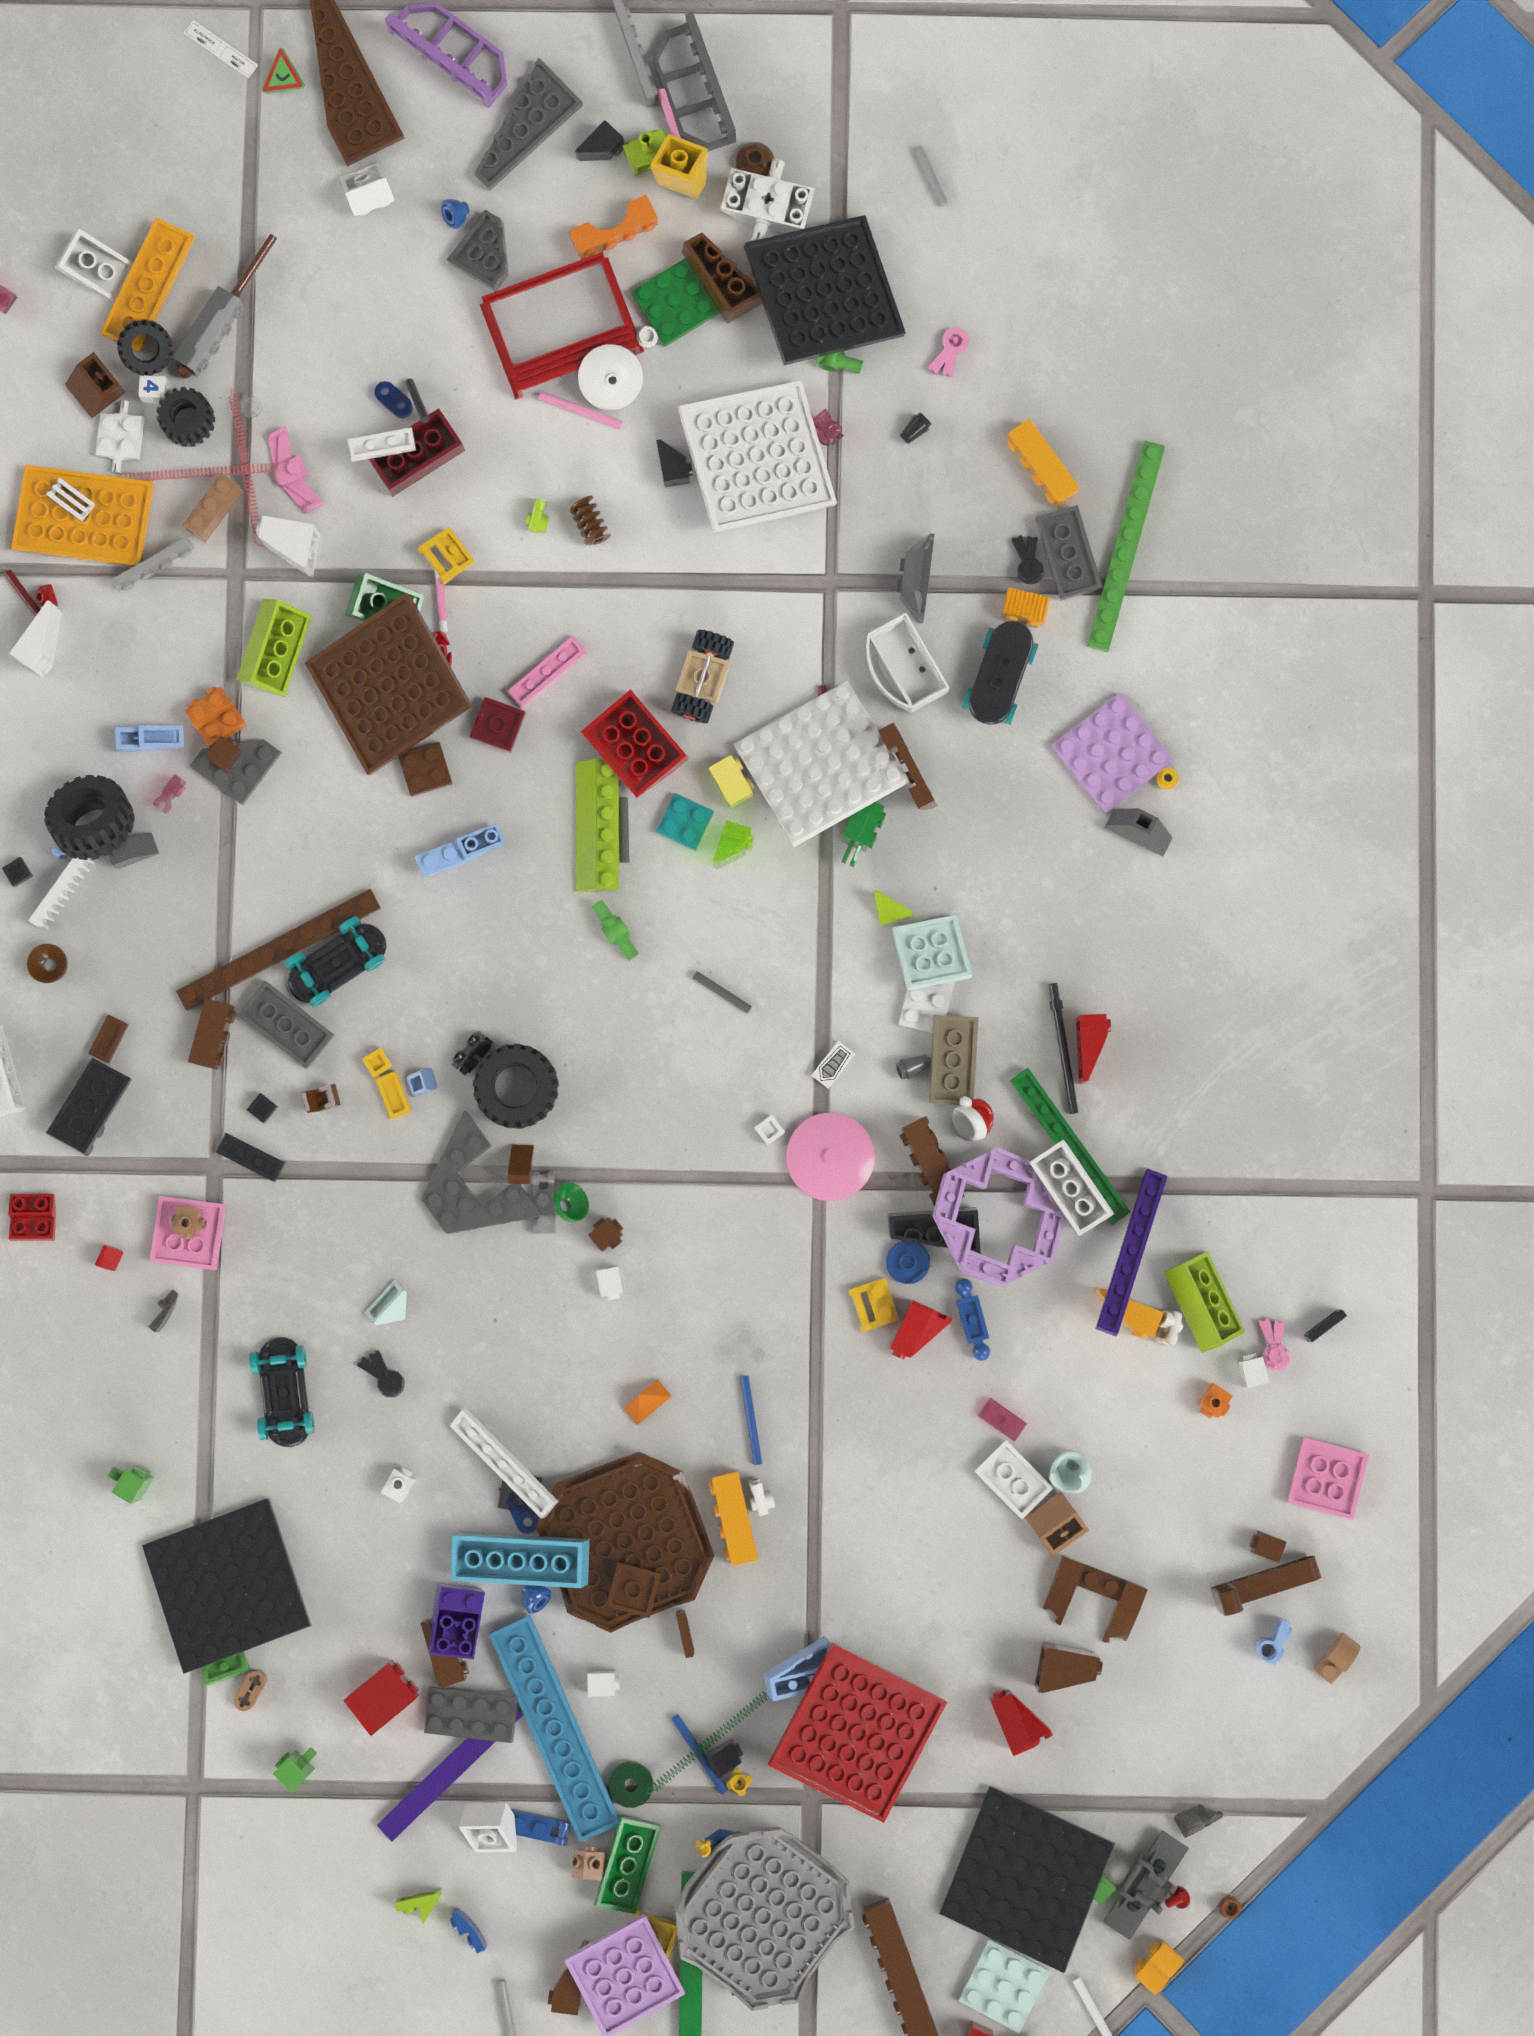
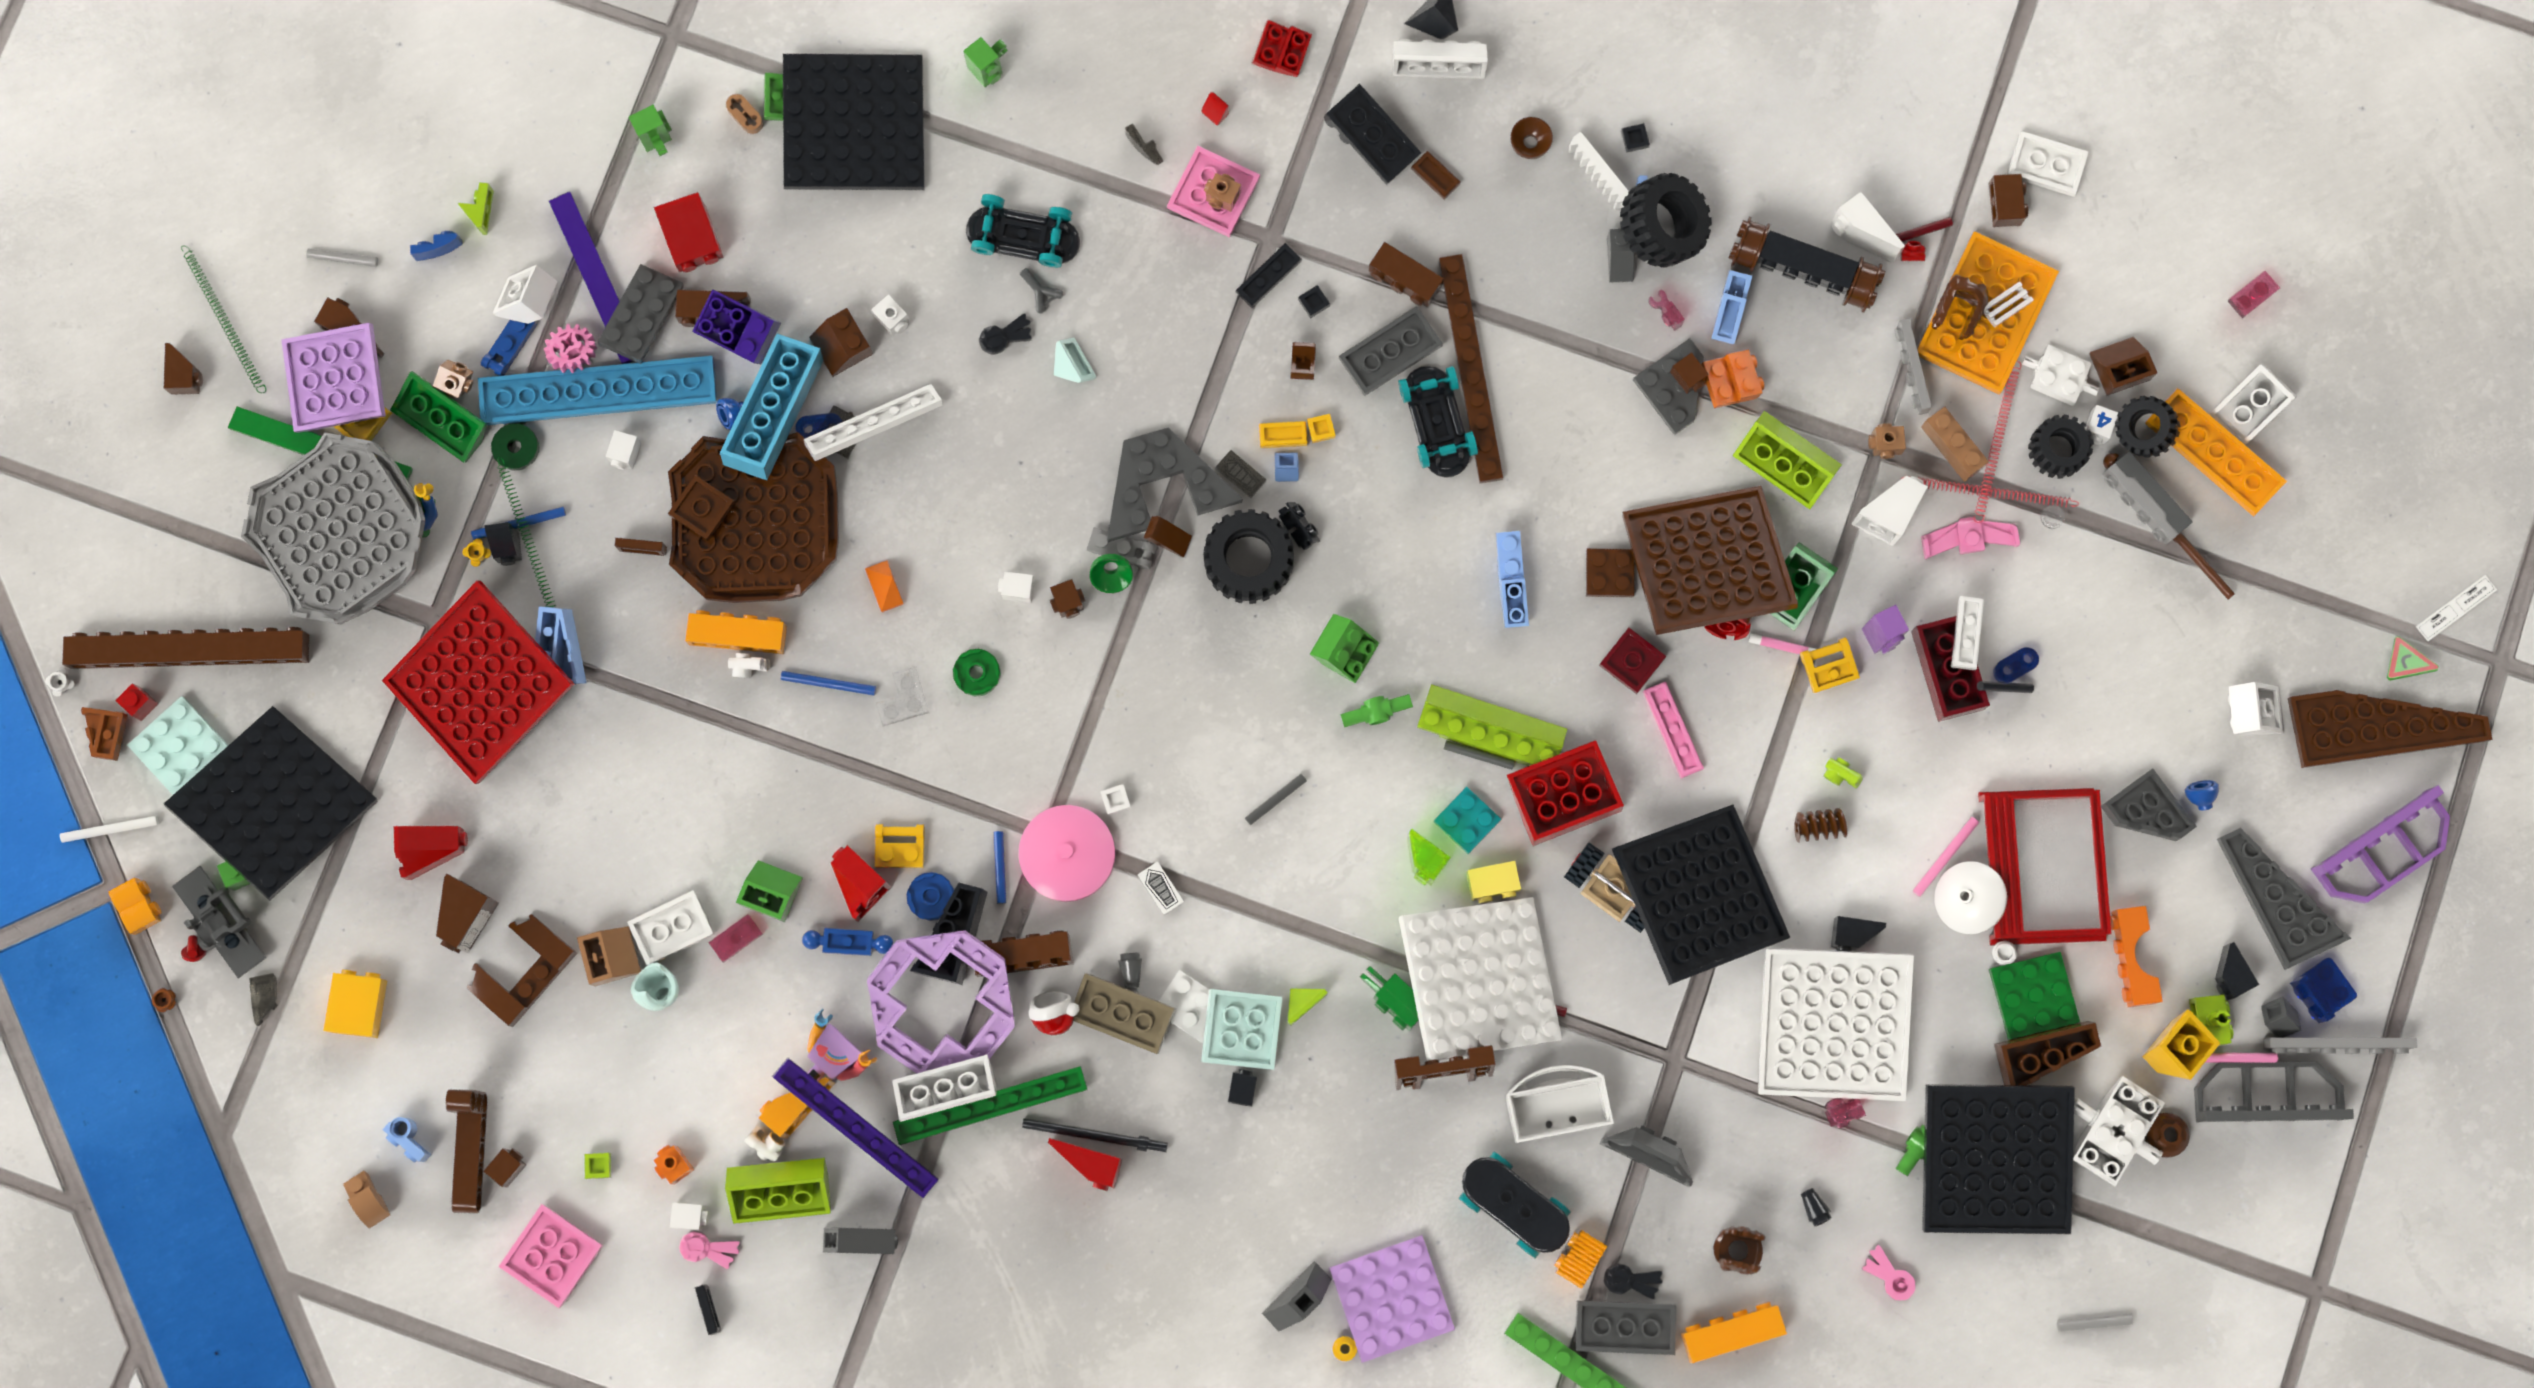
camera: 105 degrees right, 5 degrees down
none -> yellow brick [323,969,387,1038]
none -> bright pink gear [544,324,597,373]
none -> lime plate [584,1153,611,1179]
none -> bright green slope [736,860,803,922]
none -> torso [807,1009,877,1081]
none -> reddish brown slope [809,308,873,377]
none -> dark grey slope [823,1228,898,1254]
none -> green tile [953,649,1001,697]
none -> blue bar [993,831,1006,904]
none -> dark grey piece [1020,268,1063,314]
none -> clear smoke tile [1215,450,1267,498]
none -> black brick [1228,1069,1257,1107]
none -> bright green slope [1310,614,1379,683]
none -> black plate [1612,804,1791,985]
none -> reddish brown piece [1713,1226,1765,1275]
none -> brick [1728,216,1886,313]
none -> medium lavender brick [1862,605,1909,654]
none -> medium nougat brick [1868,423,1906,459]
none -> reddish brown piece [1932,274,1988,340]
none -> dark grey panel [2261,997,2301,1038]
none -> clear blue bracket [2290,958,2357,1023]

